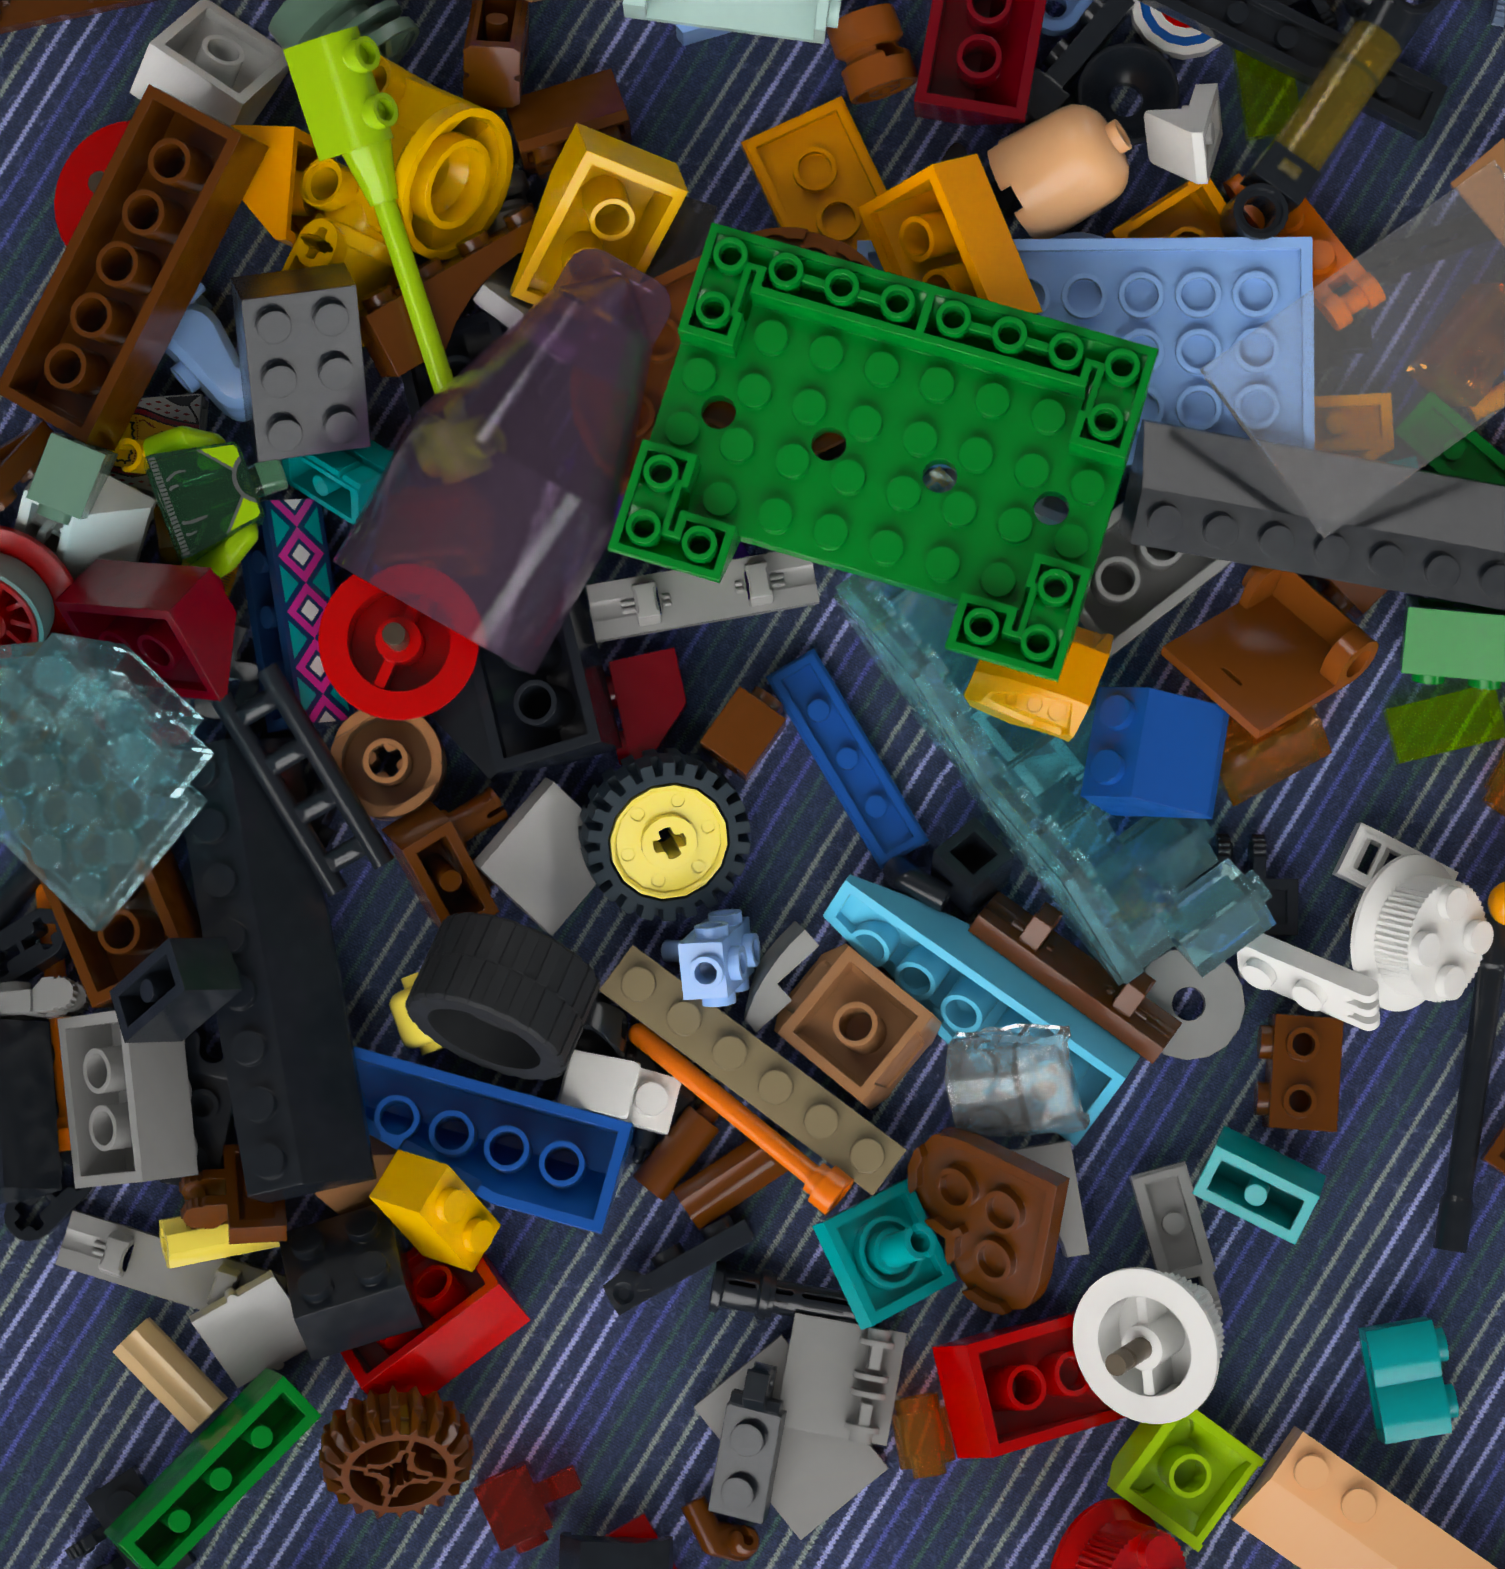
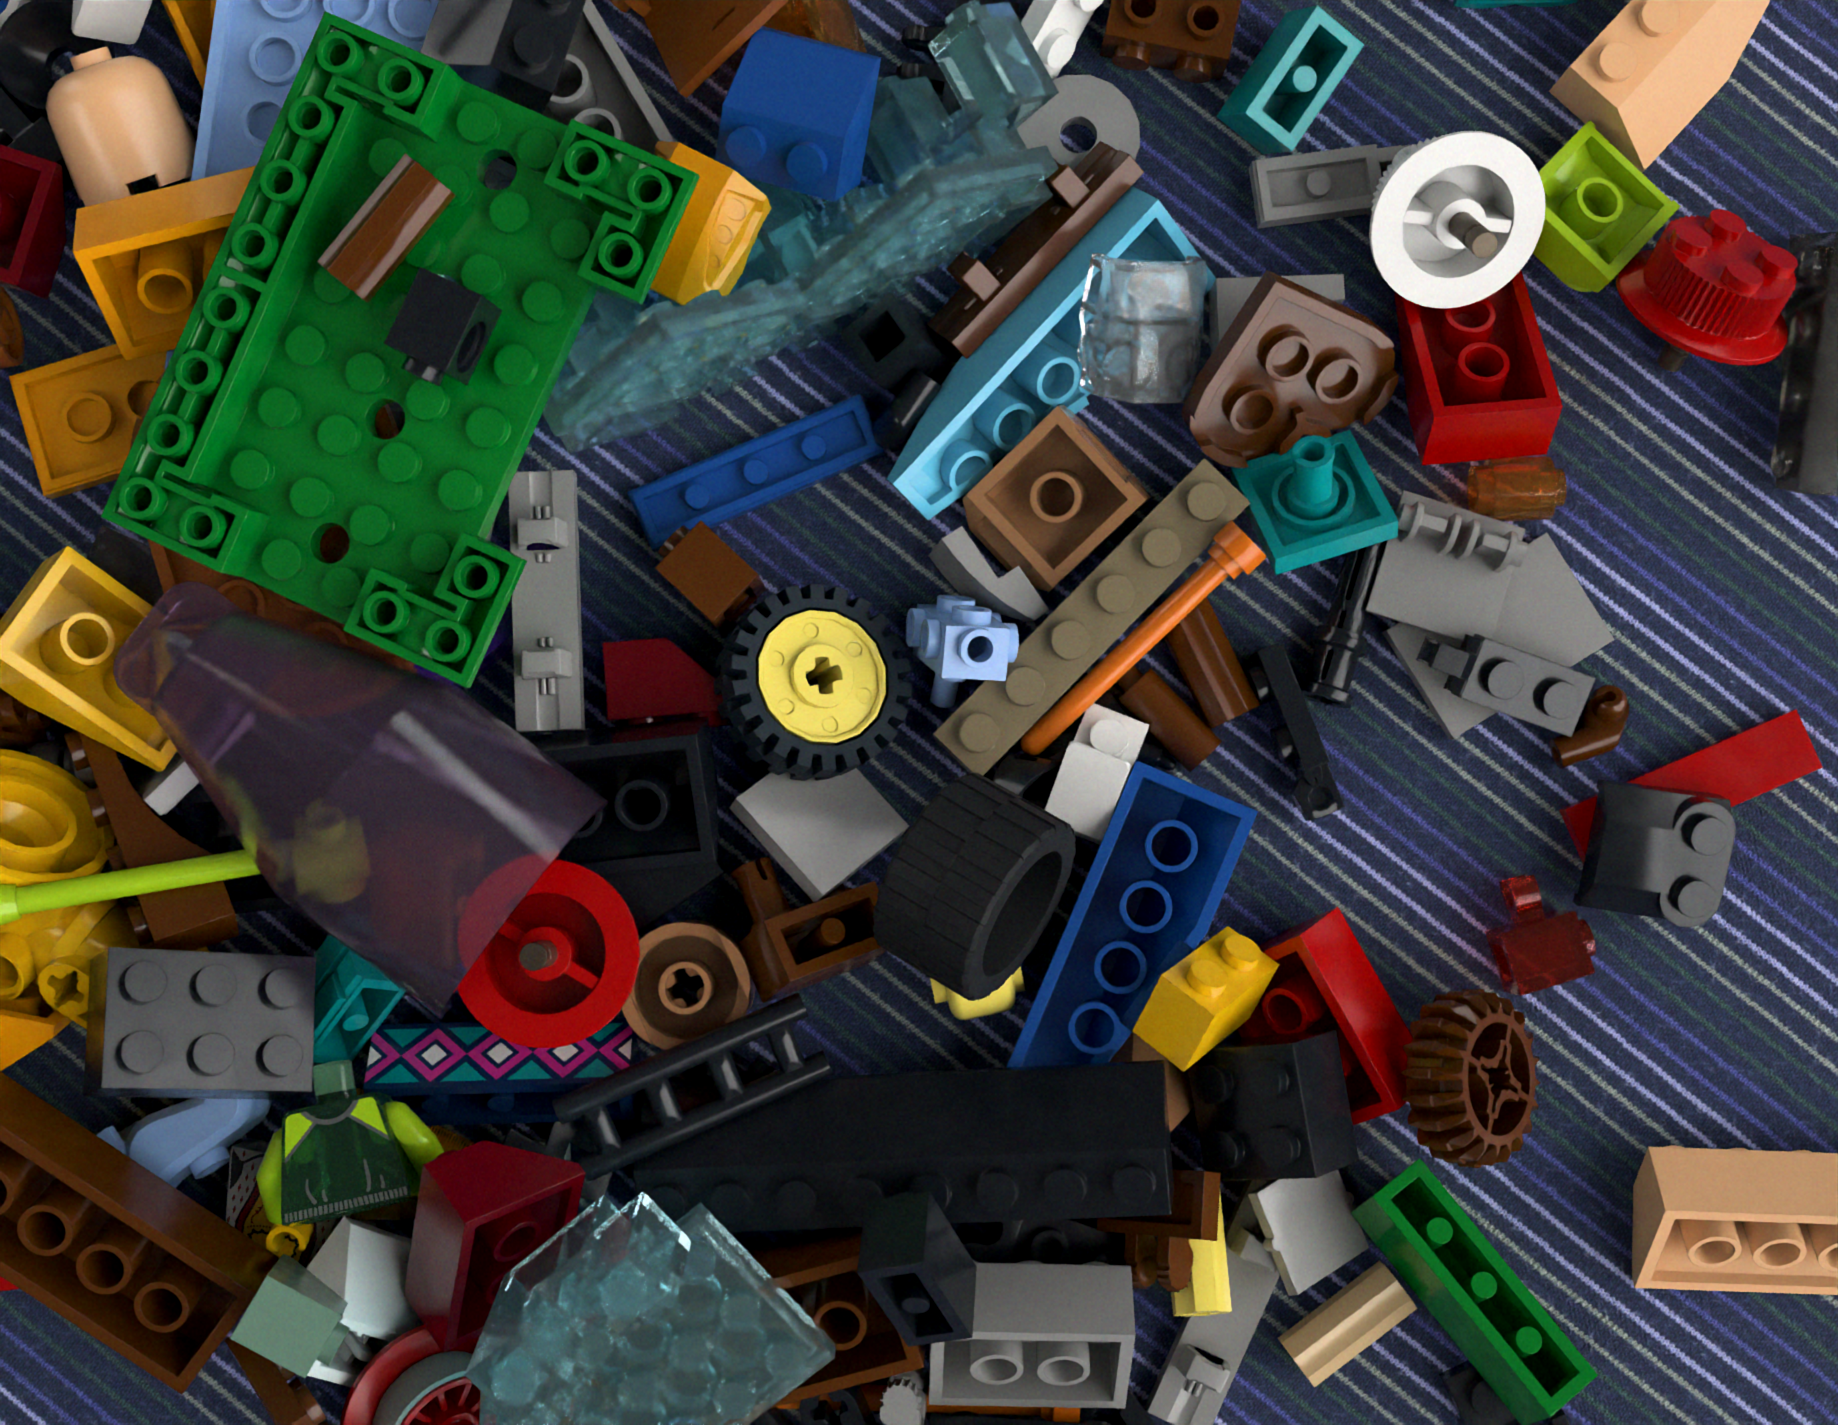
camera: 85 degrees left, 0 degrees up
none -> reddish brown axle [317,153,456,303]
none -> black brick [384,267,502,387]

